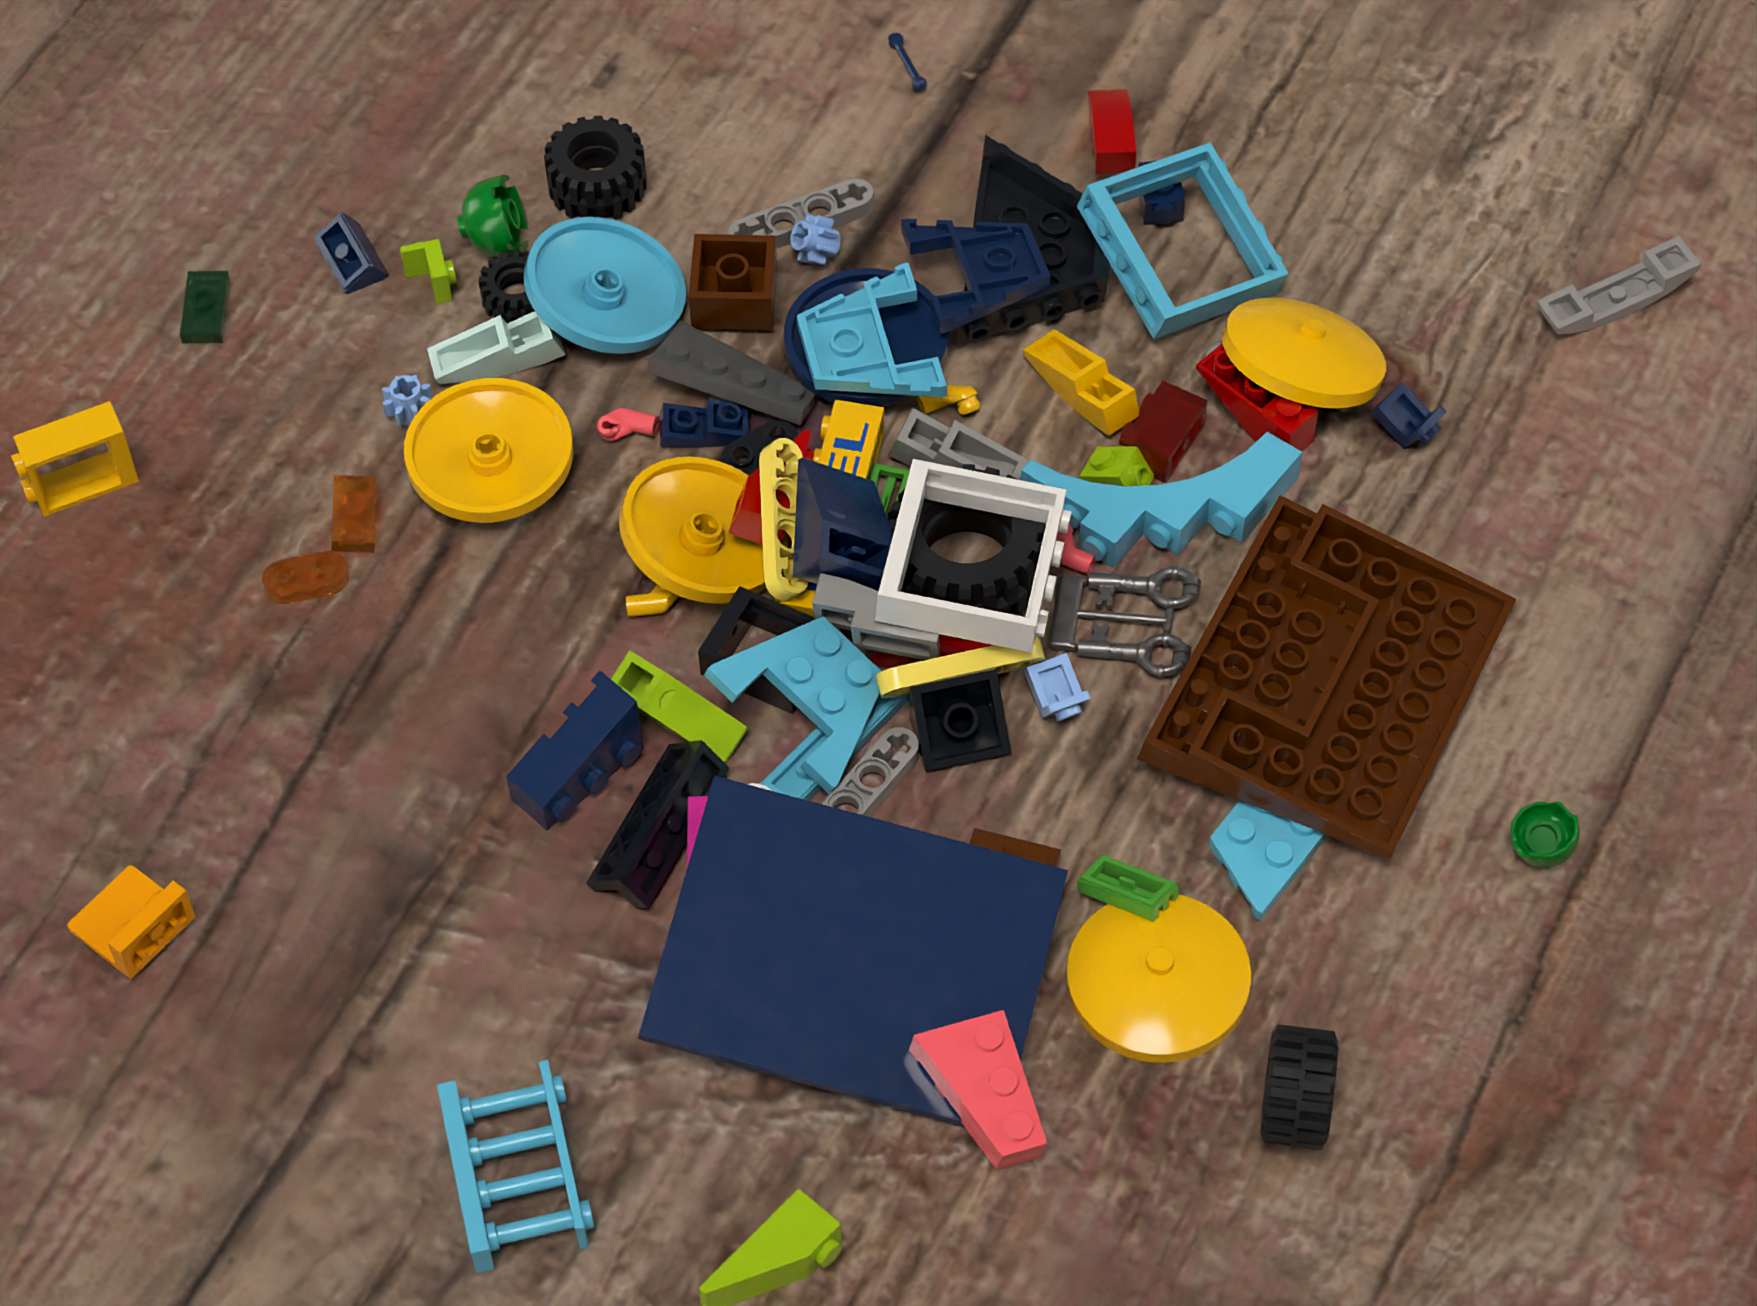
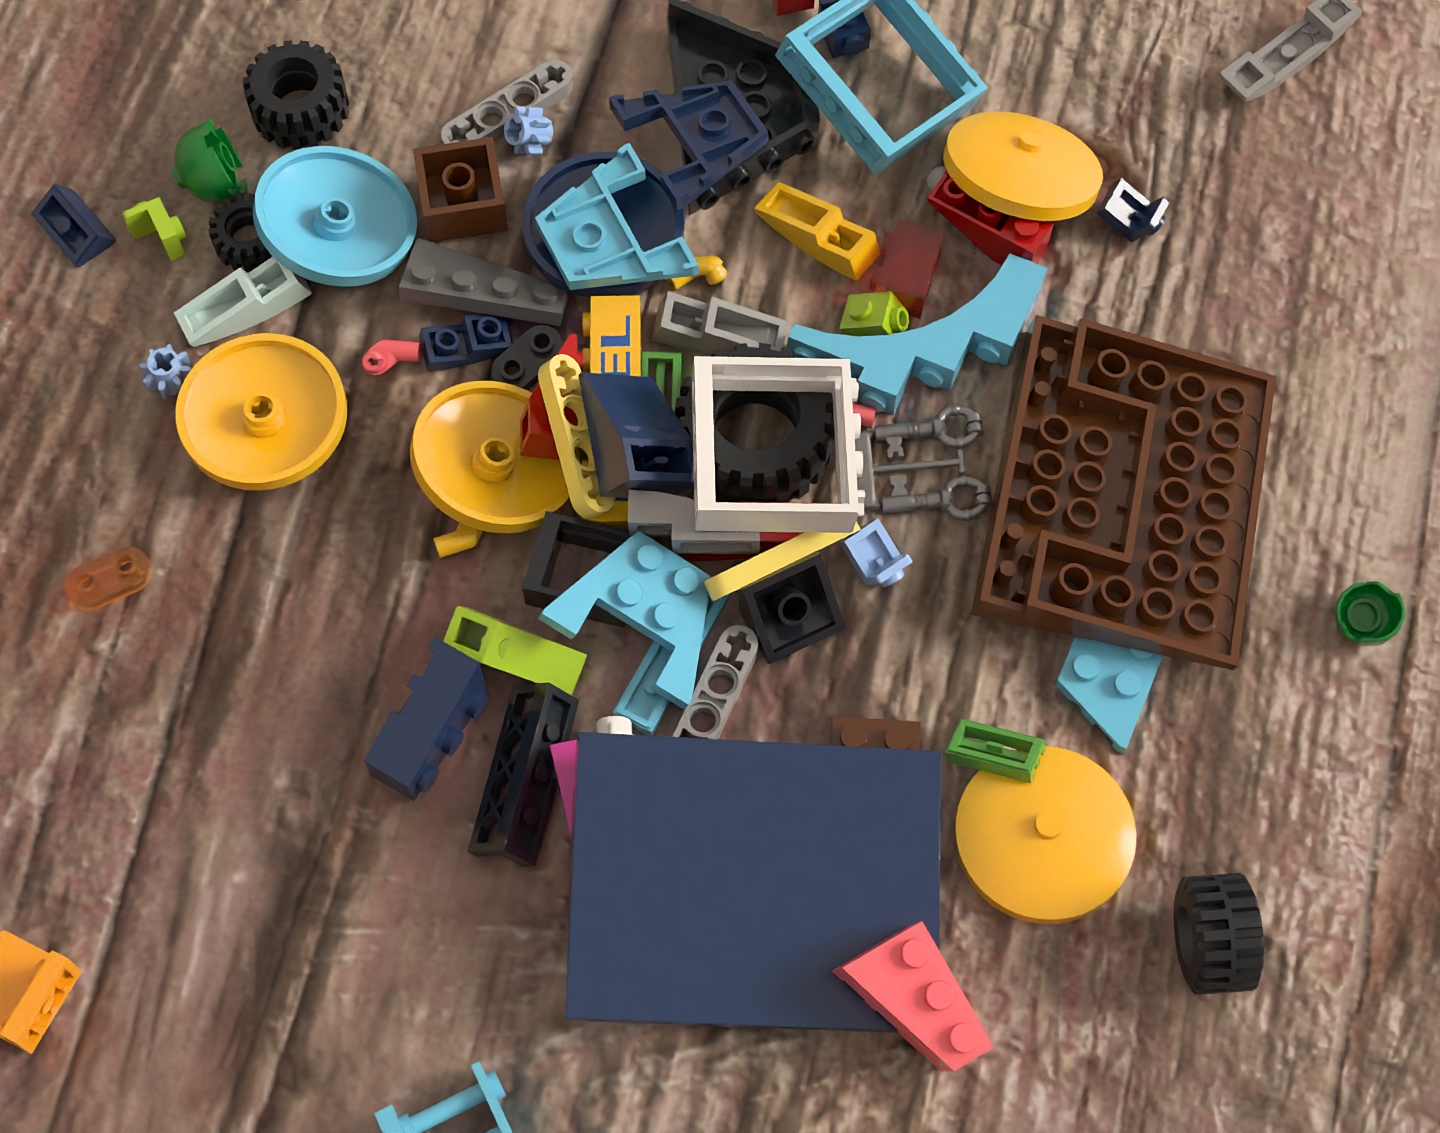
camera: 15 degrees left, 10 degrees up
clear orange plate [331,475,376,553] -> none

